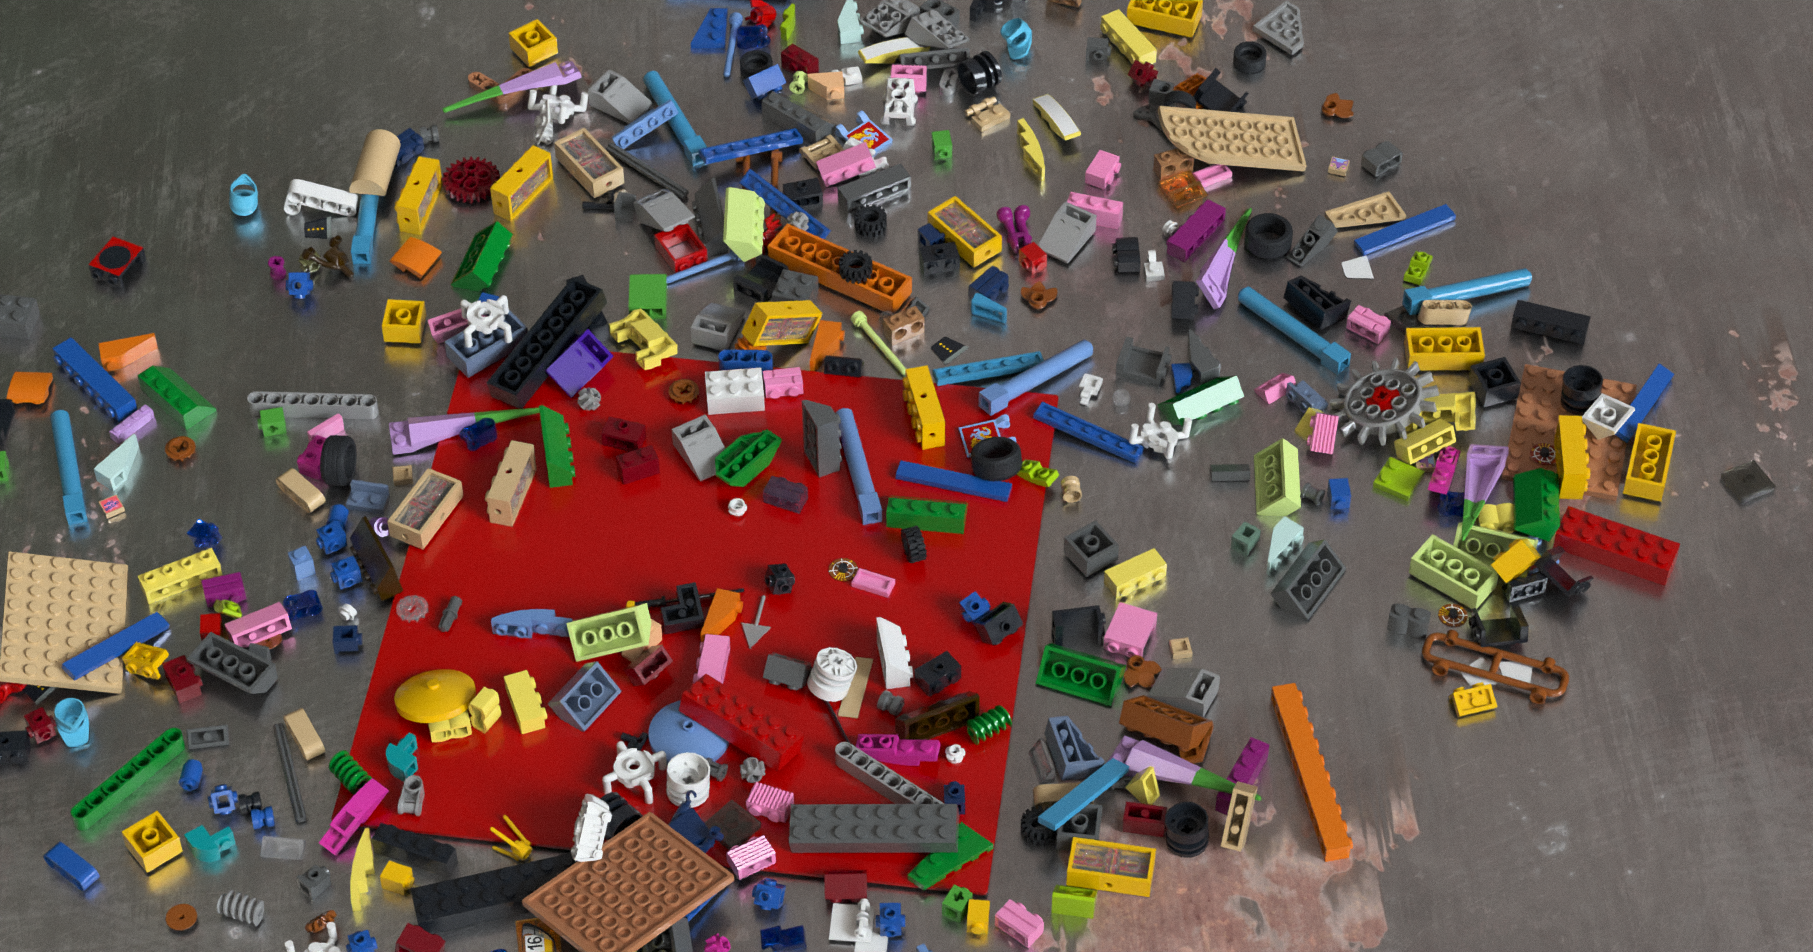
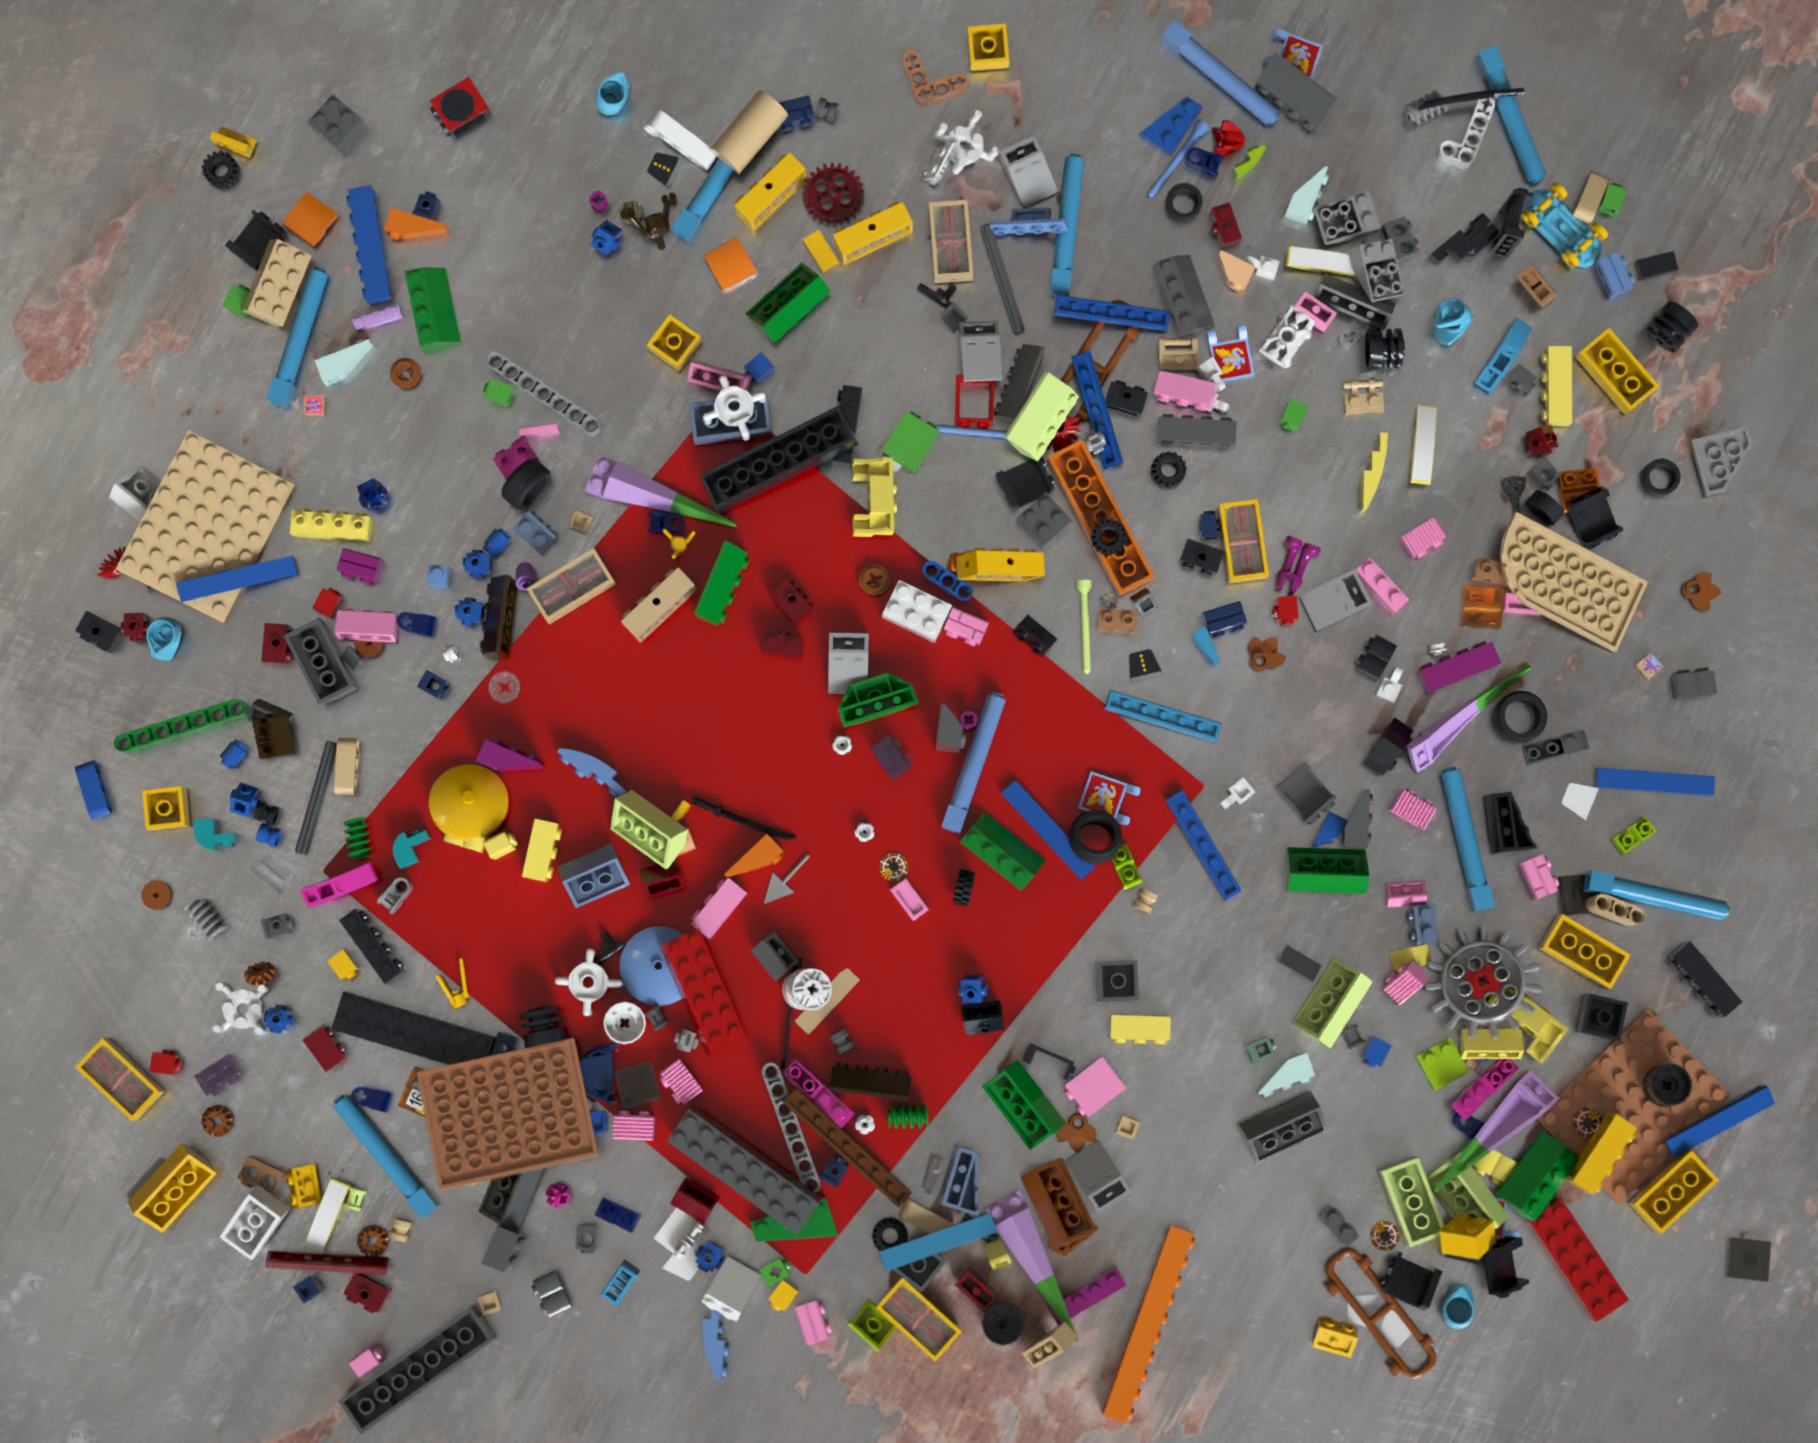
camera: 30 degrees right, 35 degrees up
yellow bracket [122,642,169,680] -> none
lime slope [213,599,242,619] -> none
tan beam [275,468,326,513] -> none
light yellow slope [350,828,375,912] -> none
dark grey axle [438,596,463,632] -> none
lavender plate [442,61,582,113] -> none
dark purple slope [545,329,613,398] -> none
white piece [571,794,612,862] -> none
light grey gear [578,387,601,411] -> none
black brick [661,582,704,634] -> none
light grey slope [691,303,746,351] -> none
brick [743,64,787,100] -> none
blue brick [752,878,786,910] -> none
black brick [764,563,795,595] -> none
yellowish green bush [789,71,808,94] -> none
orange slope [810,320,845,371] -> none
white slope [876,617,913,689] -> none
yellow brick [903,365,945,450] -> none
black brick [915,651,961,697] -> none
medium blue brick [978,339,1093,416] -> none
white plate [1129,403,1192,459] -> none
tan wing [1324,191,1406,228] -> none
white slope [1582,393,1635,440] -> none
none -> tan brick [241,239,312,327]
none -> dark brown hinge [252,715,296,759]
none -> dark blue brick [412,192,440,221]
none -> magenta slope [476,738,544,772]
none -> yellow plant [663,529,695,558]
none -> white brick [702,1256,762,1322]
none -> reddish brown tile [782,1087,912,1208]
none -> yellow tile [802,229,839,273]
none -> white plate [855,823,874,842]
none -> bright pink brick [1388,789,1436,830]
none -> medium azure helmet [1442,1283,1475,1329]
none -> dark azure slope [1474,317,1532,394]

